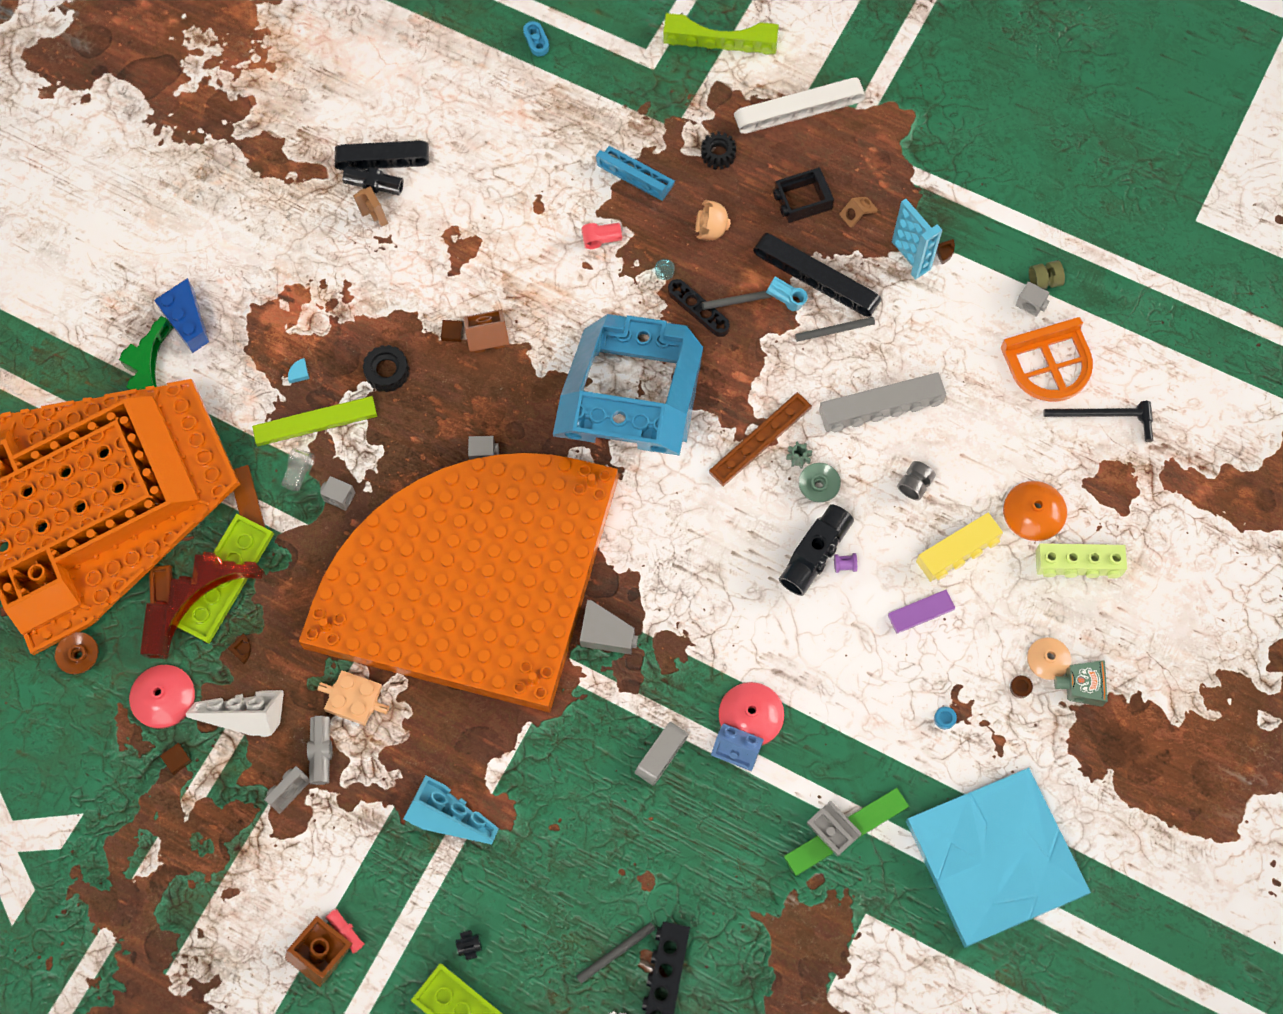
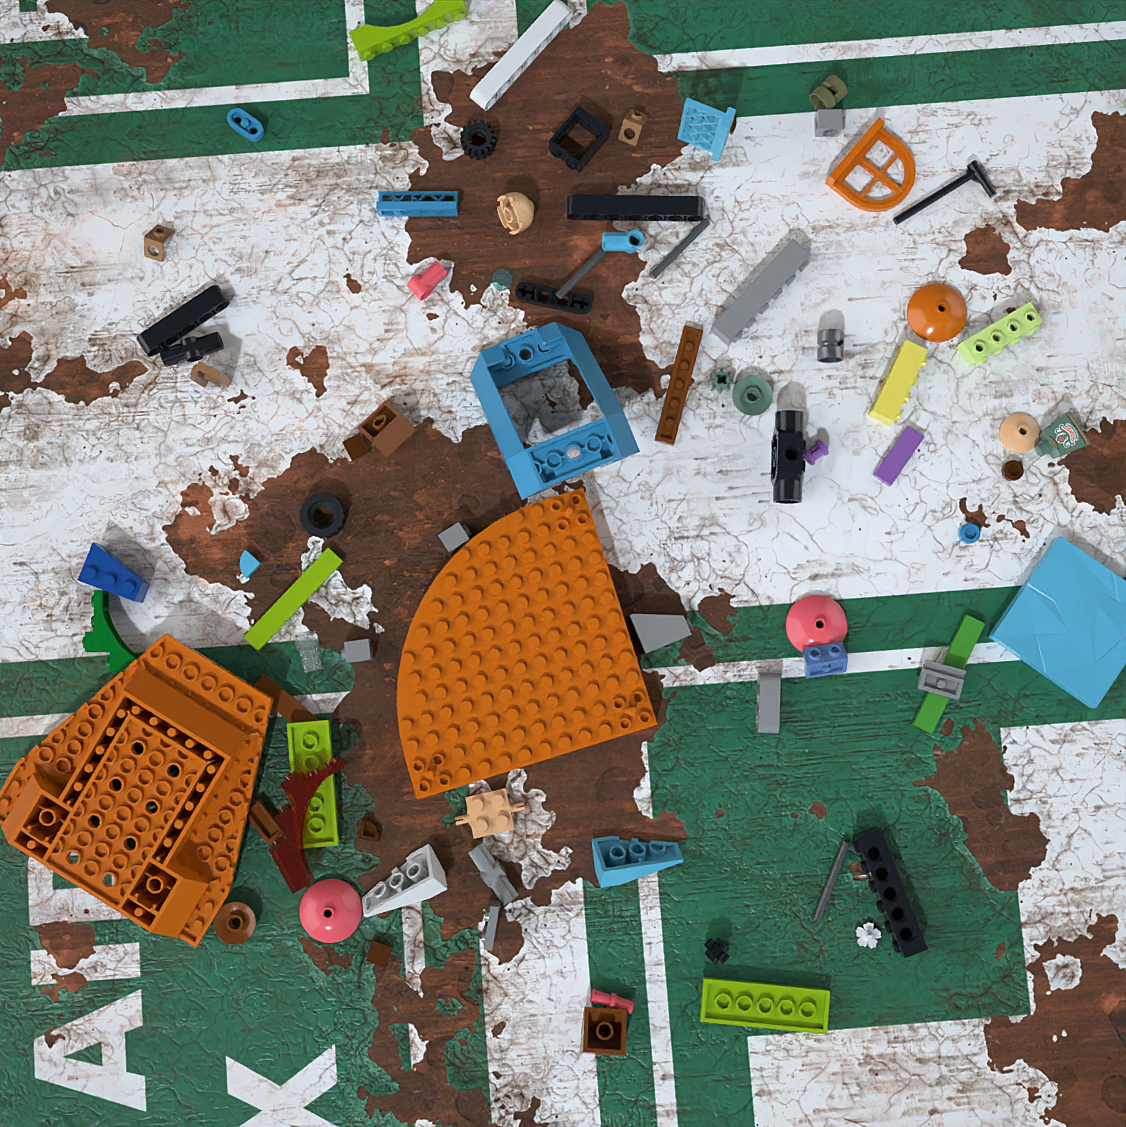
camera: 35 degrees left, 15 degrees up
none -> medium nougat bracket [144,225,175,262]

